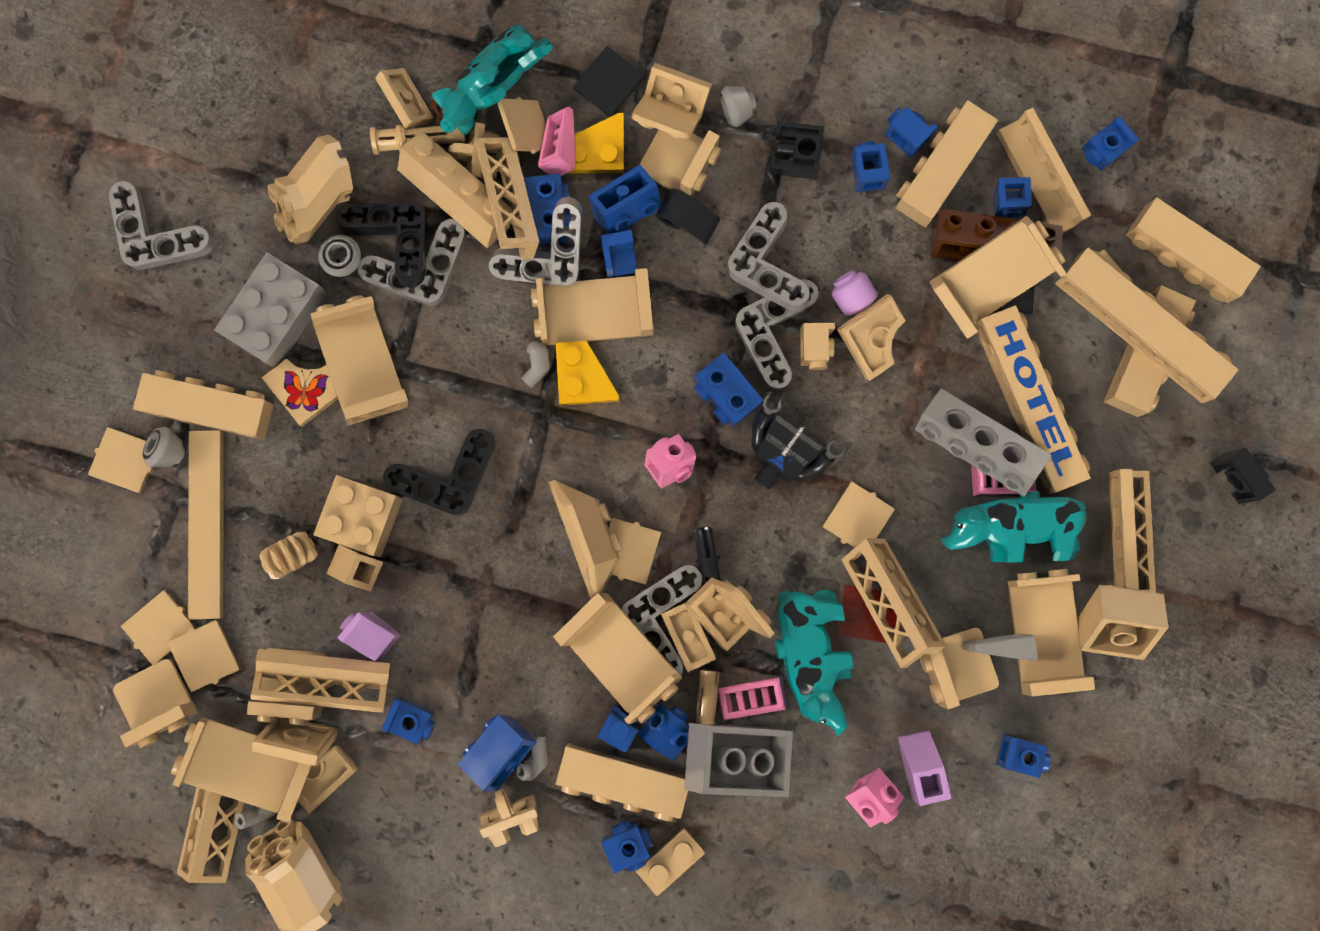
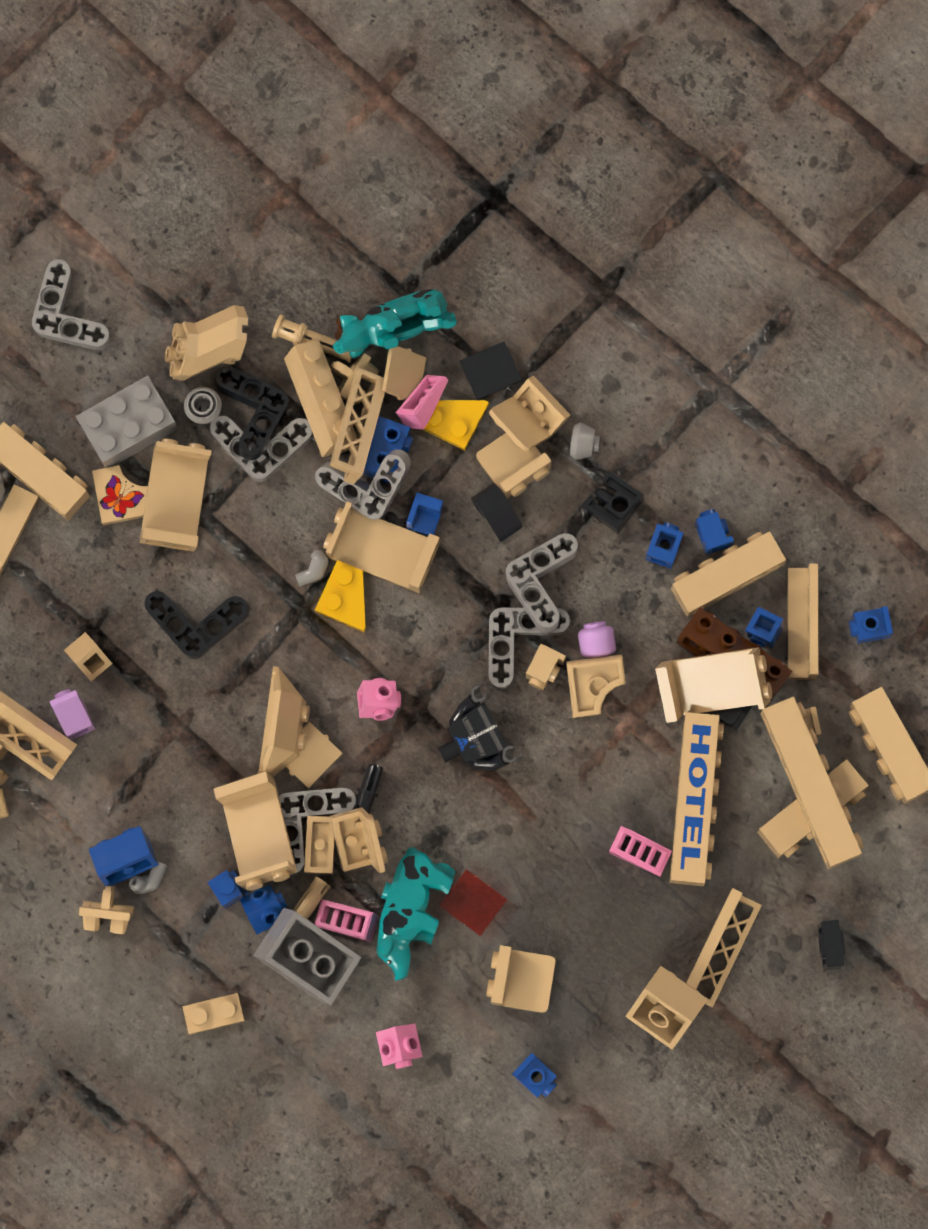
camera: 35 degrees right, 5 degrees down
tan gear [259,532,318,579] -> none
tan brick [313,475,403,557] -> none
tan plate [375,68,434,129] -> none
blue brick [381,697,436,744] -> none
tan brick [555,743,688,822] -> none
blue brick [588,164,661,234] -> none
blue brick [601,820,654,874] -> none
blue brick [693,353,763,428] -> none
tan piece [822,481,895,548] -> none
tan fence [841,538,946,668] -> none
lavender slope [897,730,952,806] -> none
light grey brick [915,389,1051,497] -> none
teal animal [941,491,1086,563] -> none
light grey slope [962,634,1038,661] -> none
tan panel [1008,569,1095,696] -> none

